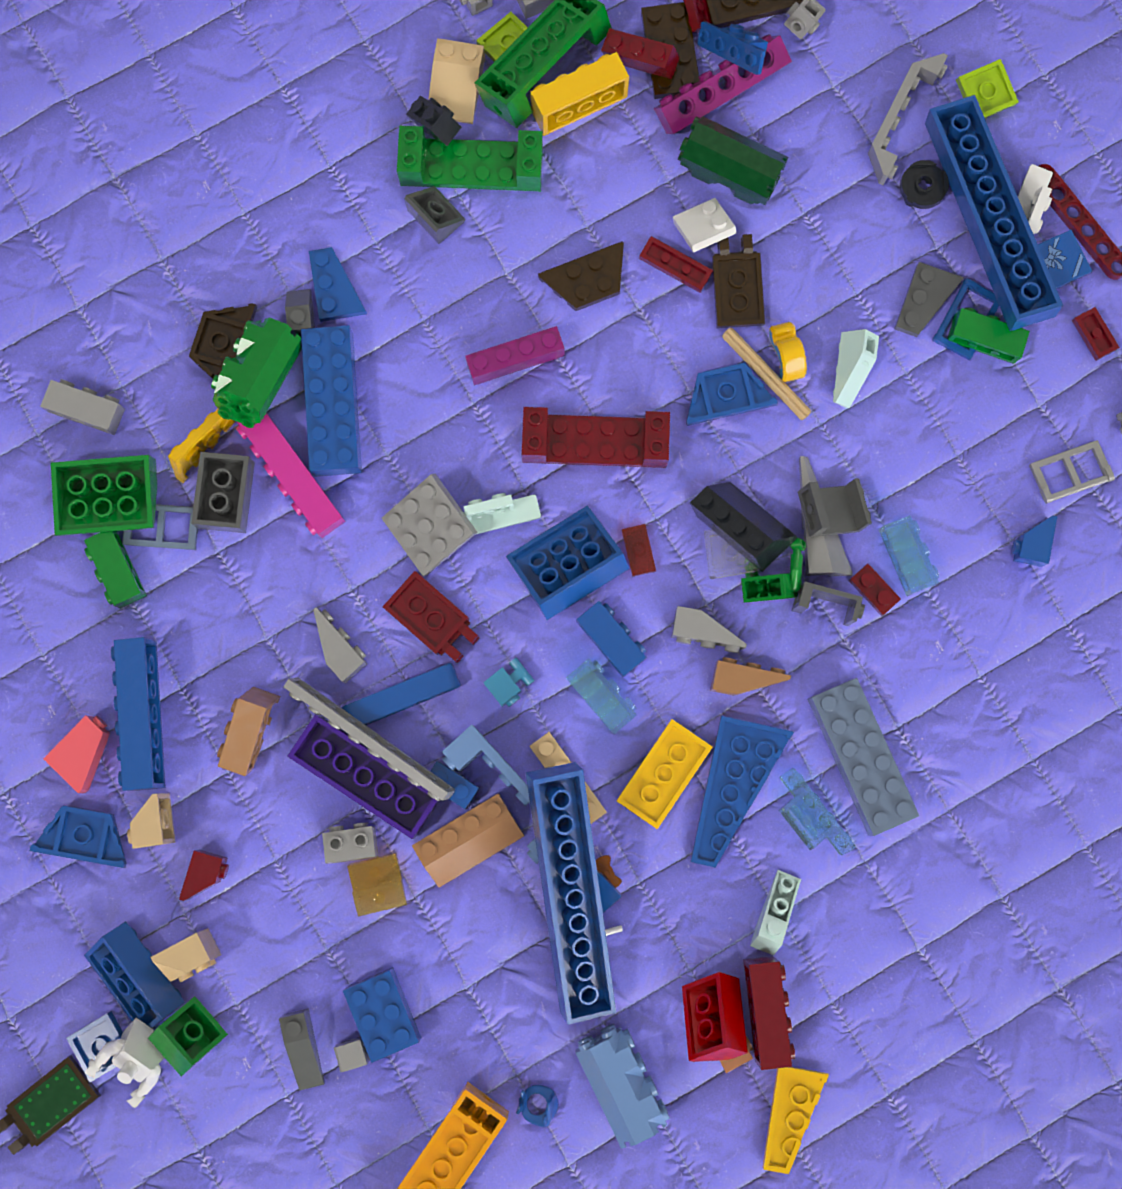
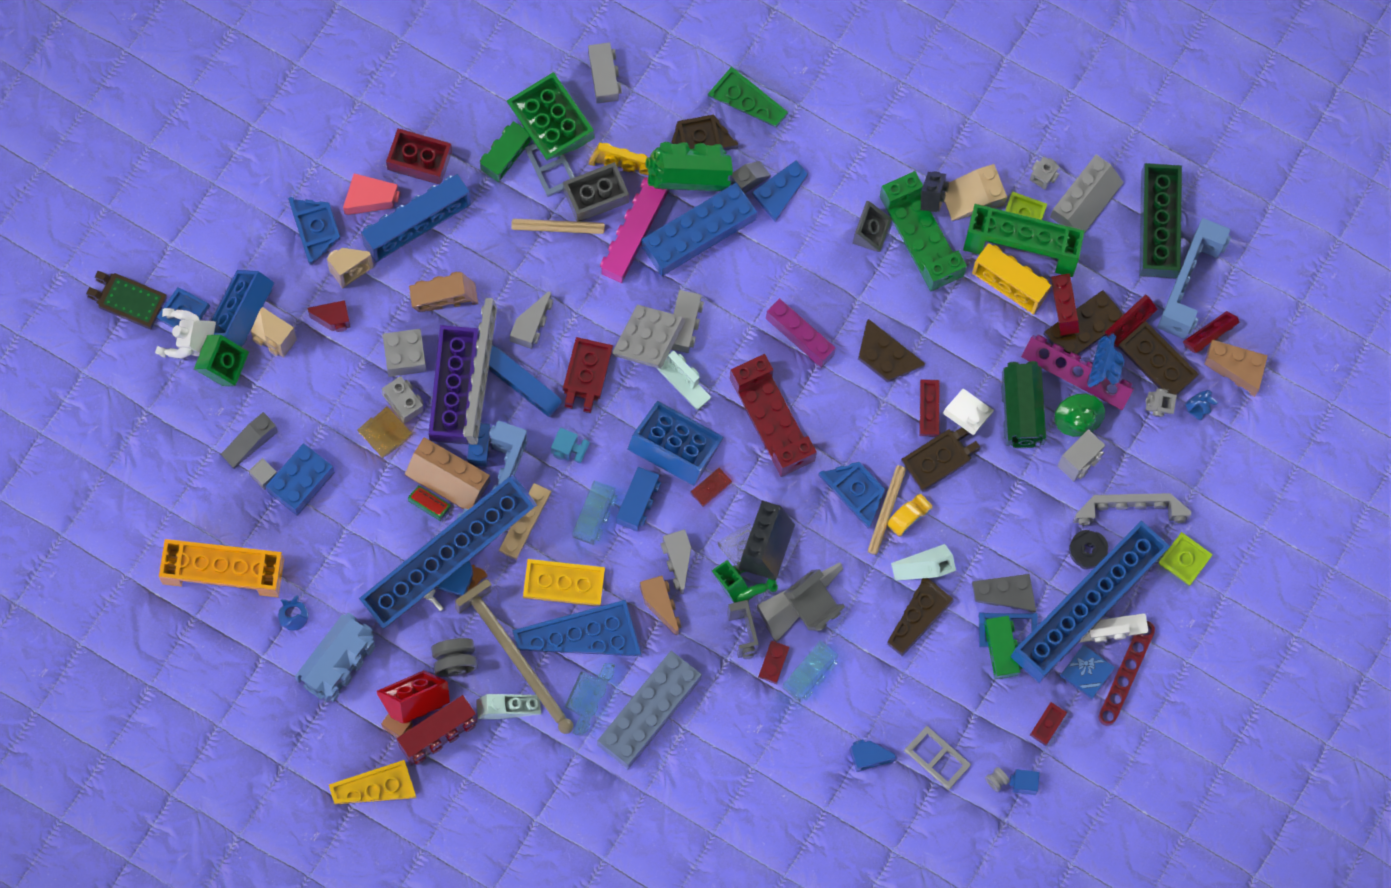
camera: 55 degrees right, 10 degrees down
none -> light grey brick [382,329,426,377]
none -> dark red brick [386,128,452,184]
none -> slope [408,485,451,521]
none -> dark grey wheel [431,638,478,677]
none -> dark tan piece [455,579,574,734]
none -> tan axle [511,219,605,234]
none -> light grey brick [671,290,704,353]
none -> green wing [708,66,788,128]
none -> dark brown wing [887,578,954,656]
none -> green helmet [1054,393,1105,437]
none -> light grey brick [1057,429,1105,482]

